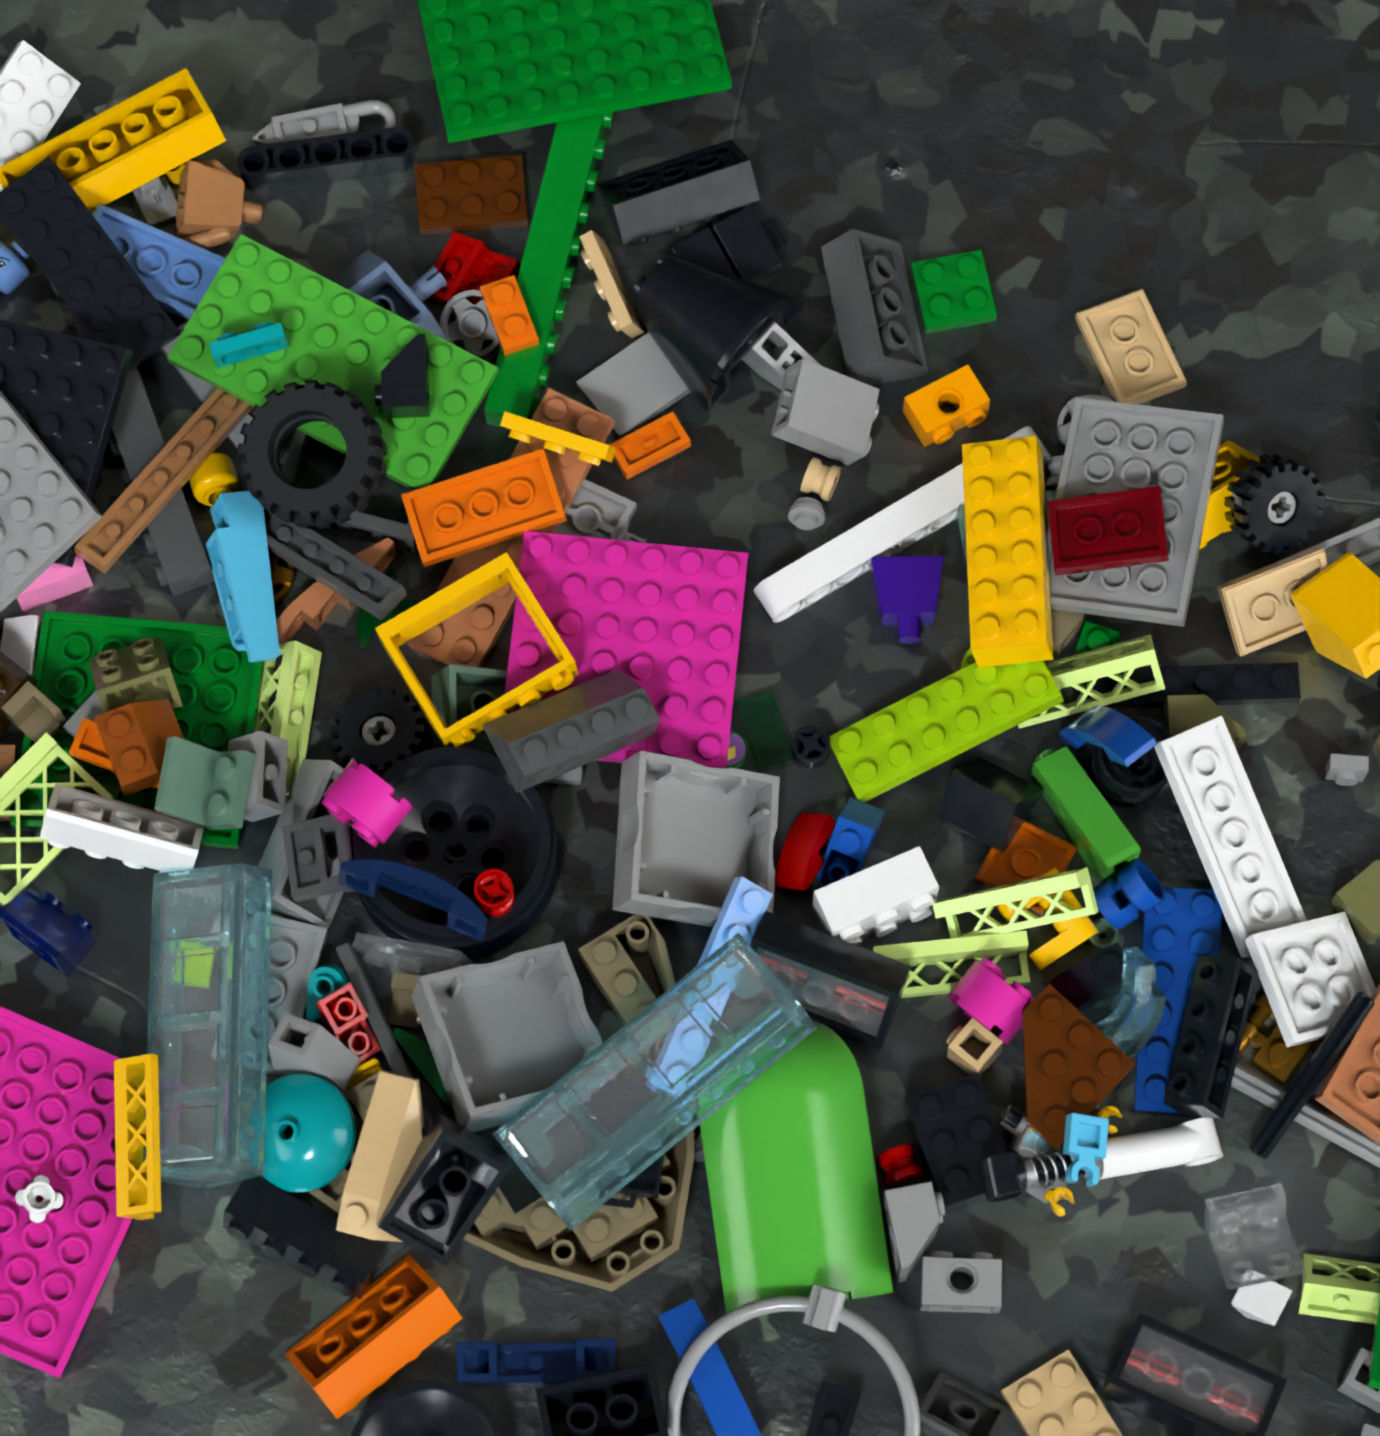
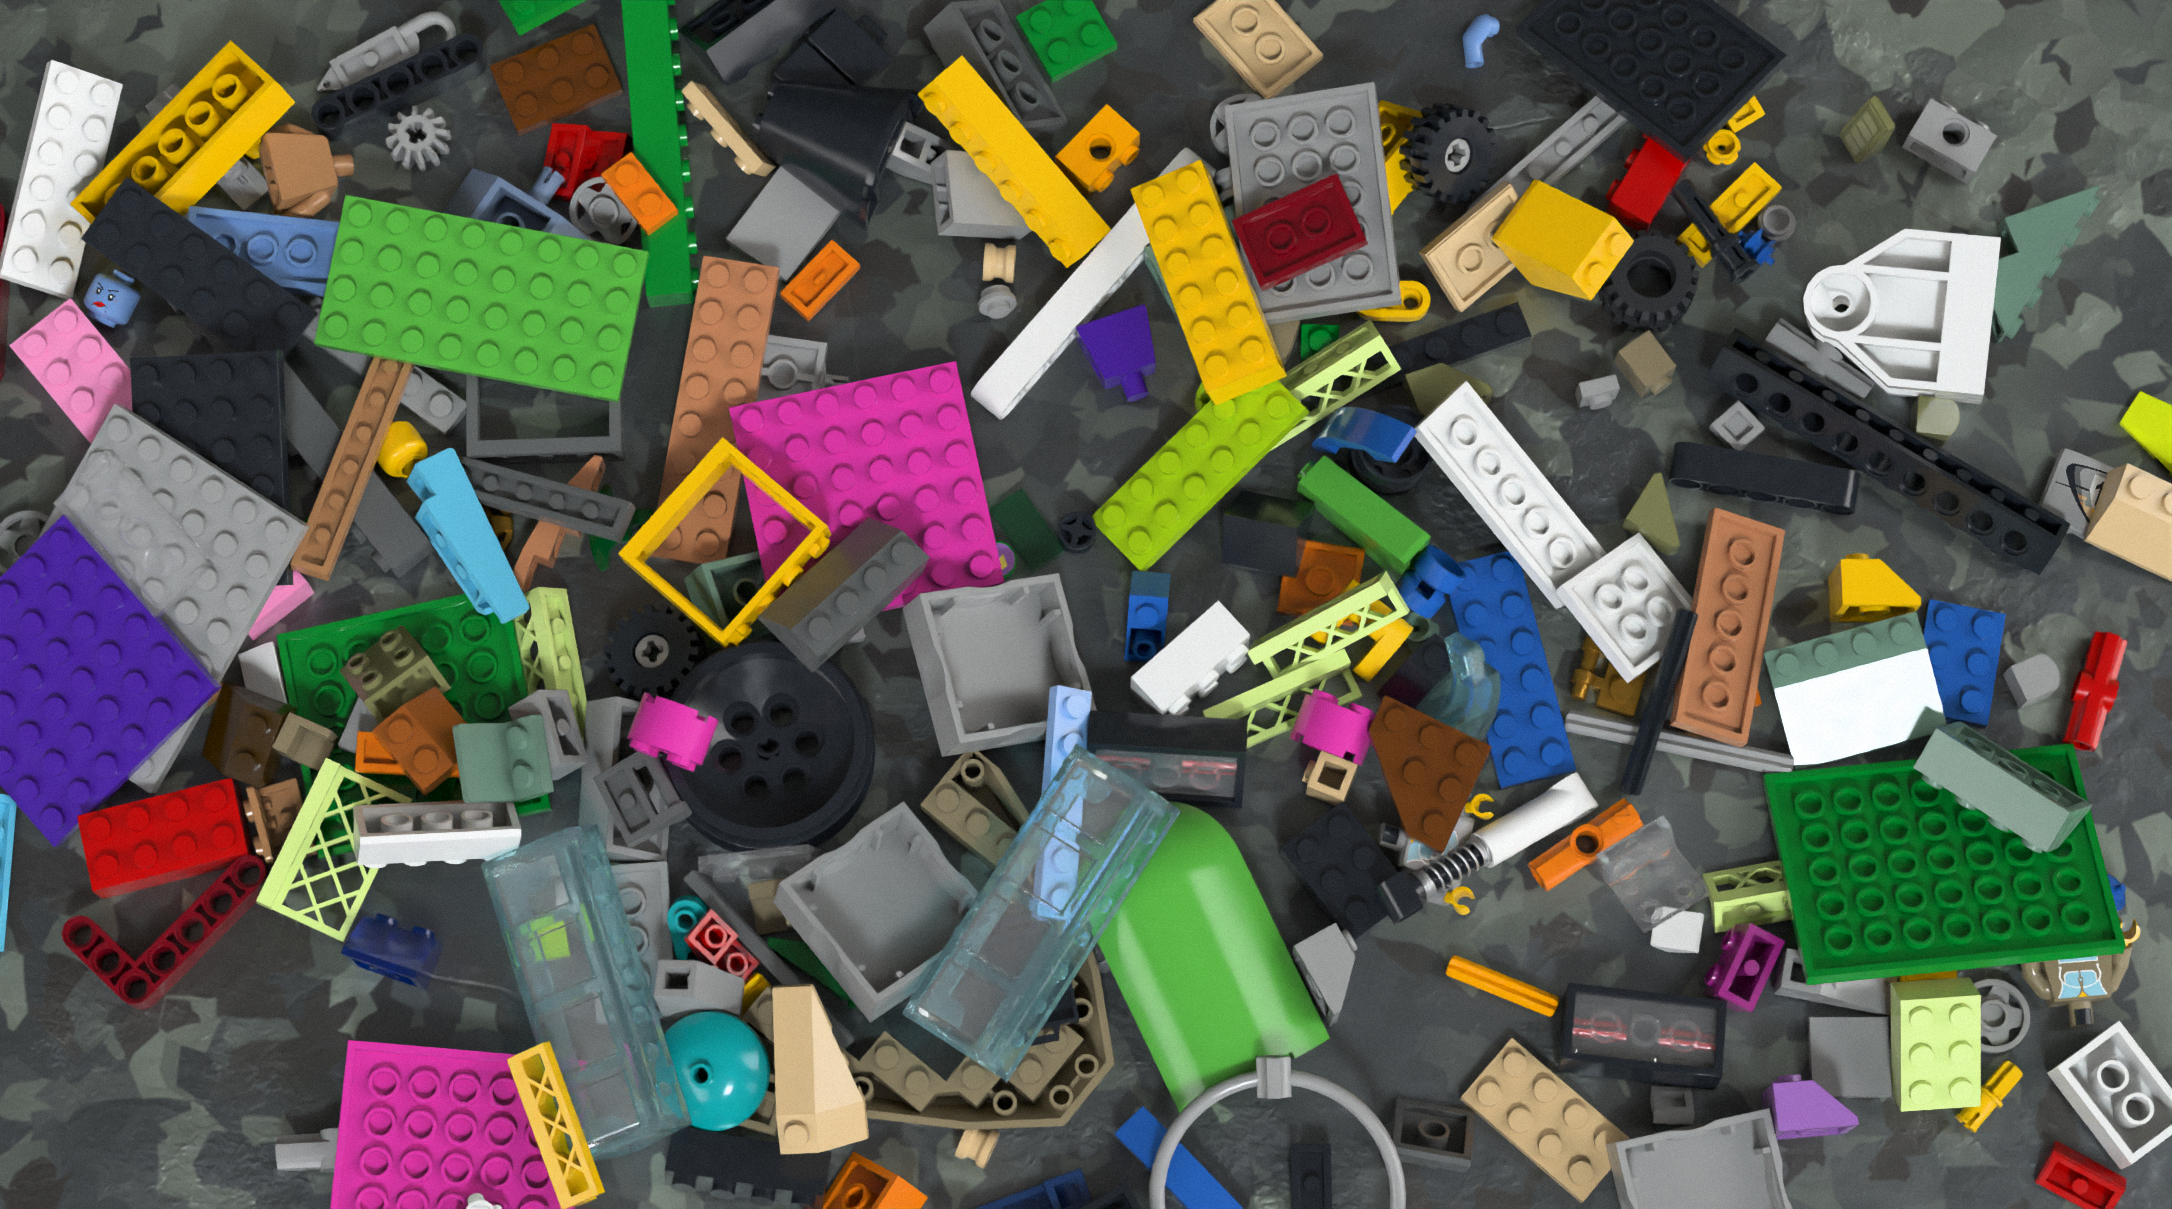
camera: 20 degrees left, 5 degrees up
teal plate [209,322,289,368] -> none
black tyre [237,380,387,529] -> none
dark blue slope [339,859,488,942] -> none
black slope [374,334,430,419] -> none
black slope [378,1114,510,1266] -> none
orange plate [401,448,567,567] -> none
red wheel [474,869,515,917] -> none
yellow plate [500,412,616,466] -> none
red slope [775,813,836,890] -> none
red wheel [876,1143,924,1188] -> none
light grey brick [920,1251,1002,1314] -> none
medium azure plate [1063,1113,1109,1187] -> none
black brick [1163,956,1258,1119] -> none
none -> light grey gear [386,106,451,172]
none -> yellow brick [917,55,1111,268]
none -> tan wheel [955,1129,1000,1169]
none -> yellow plate [1356,281,1431,322]
none -> light orange axle [1446,955,1559,1017]
none -> medium blue arm [1462,14,1500,68]
none -> orange piece [1527,798,1644,892]
none -> magenta brick [1703,923,1785,1012]

